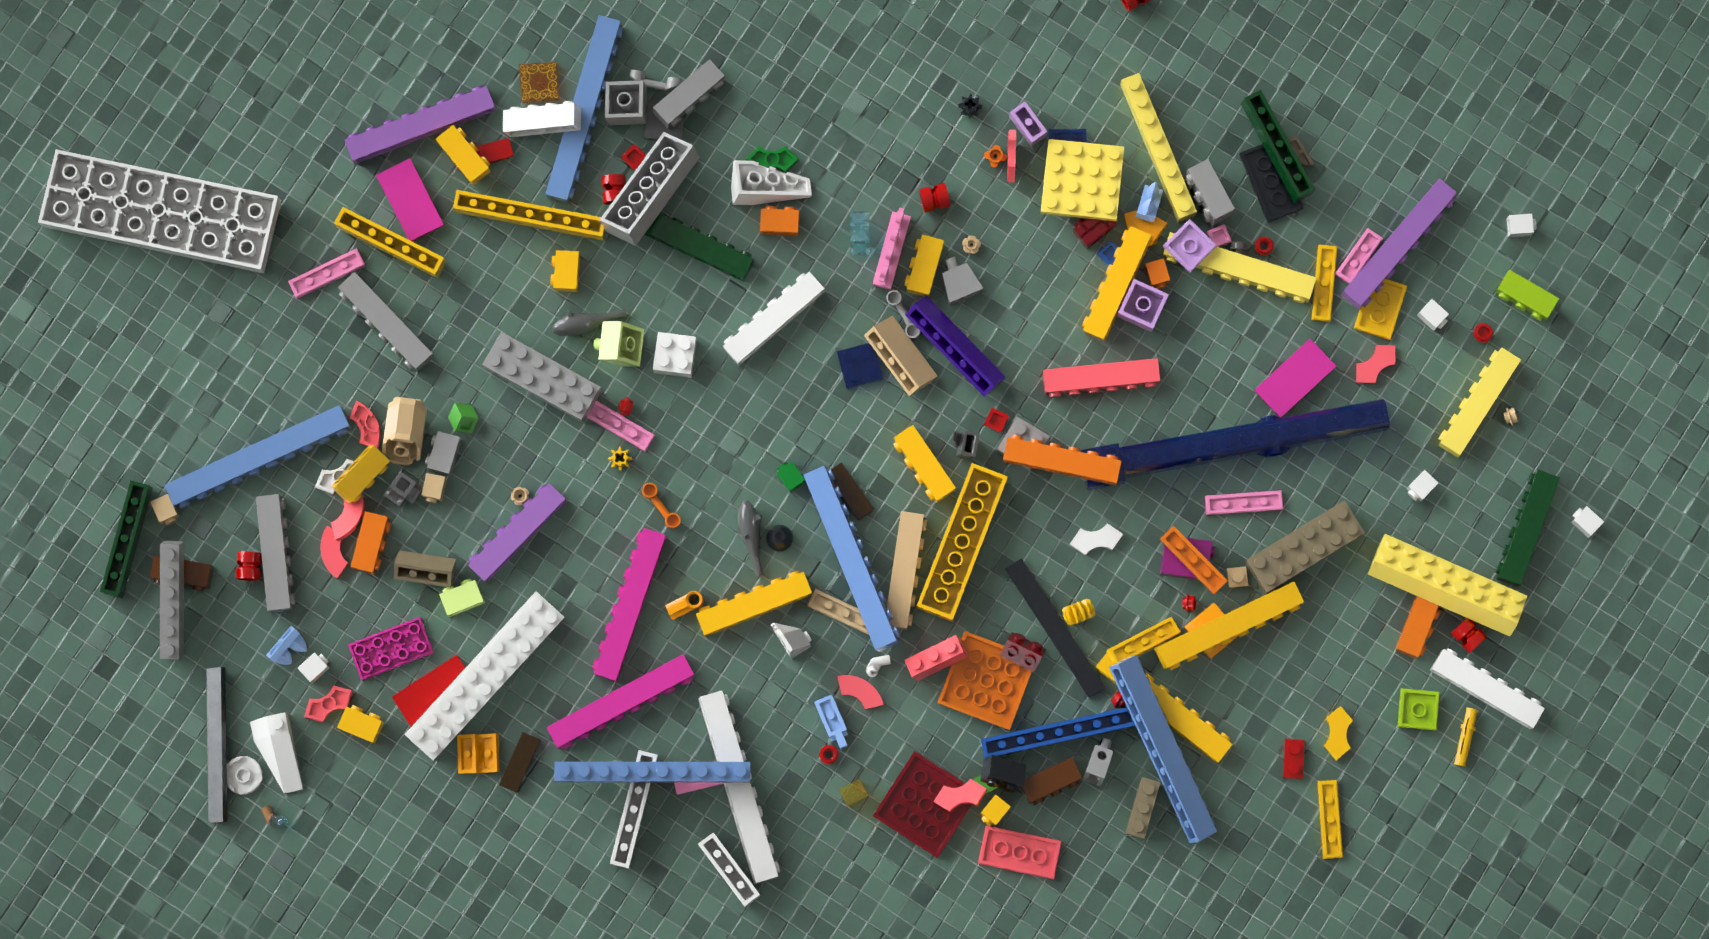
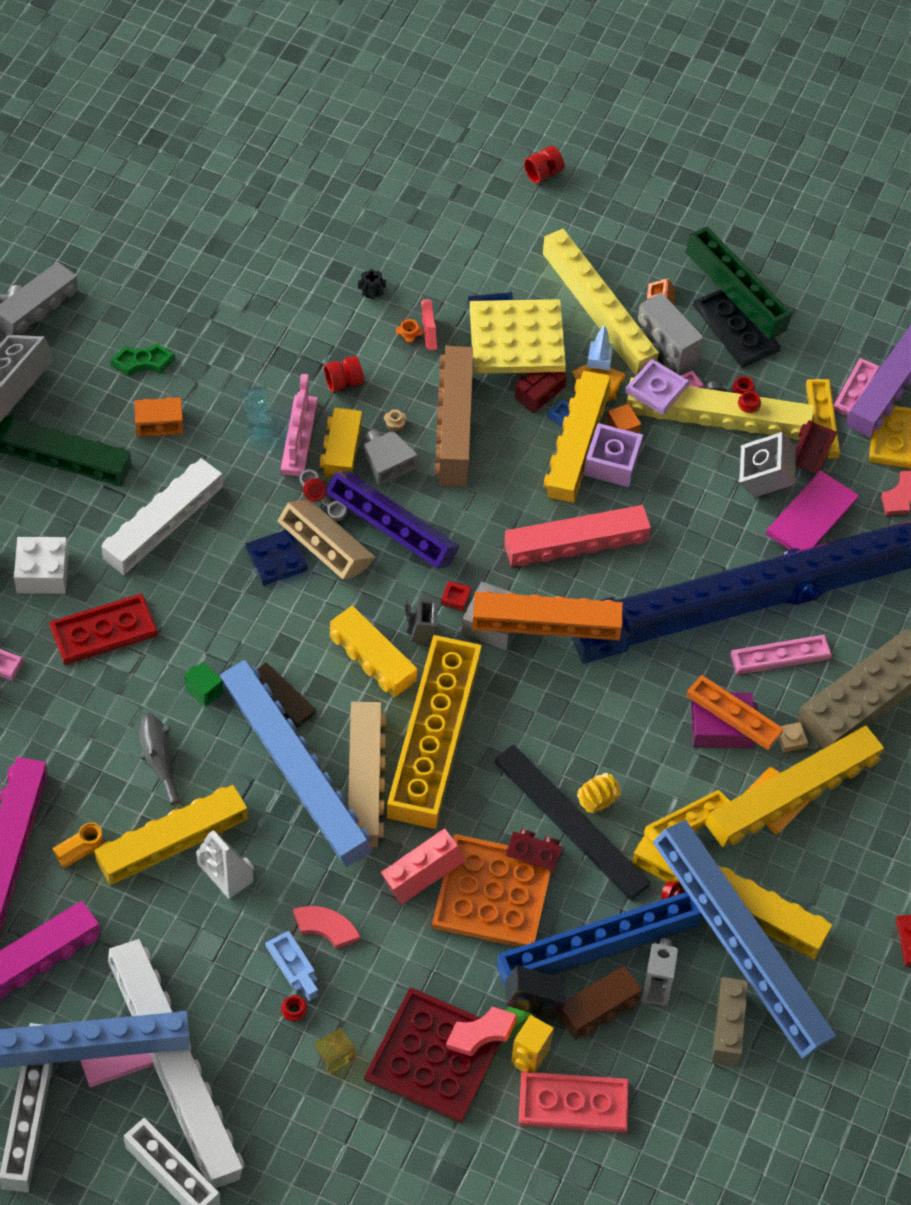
camera: 15 degrees left, 25 degrees down
orange bar [642,482,681,529] -> none
white wedge [731,160,812,205] -> none
black brick [766,525,793,551] -> none
tan tile [807,589,869,635] -> none
white arm [866,655,891,677] -> none
lavender brick [1009,102,1047,147] -> none
white tile [1070,523,1123,555] -> none
red plate [1182,594,1196,613] -> none
none -> red tile [49,593,158,665]
none -> red plate [303,478,327,502]
none -> medium nougat brick [435,346,473,487]
none -> orange slope [647,278,675,305]
none -> red plate [738,391,761,413]
none -> light grey brick [739,432,796,498]
none -> dark red bracket [794,420,837,475]

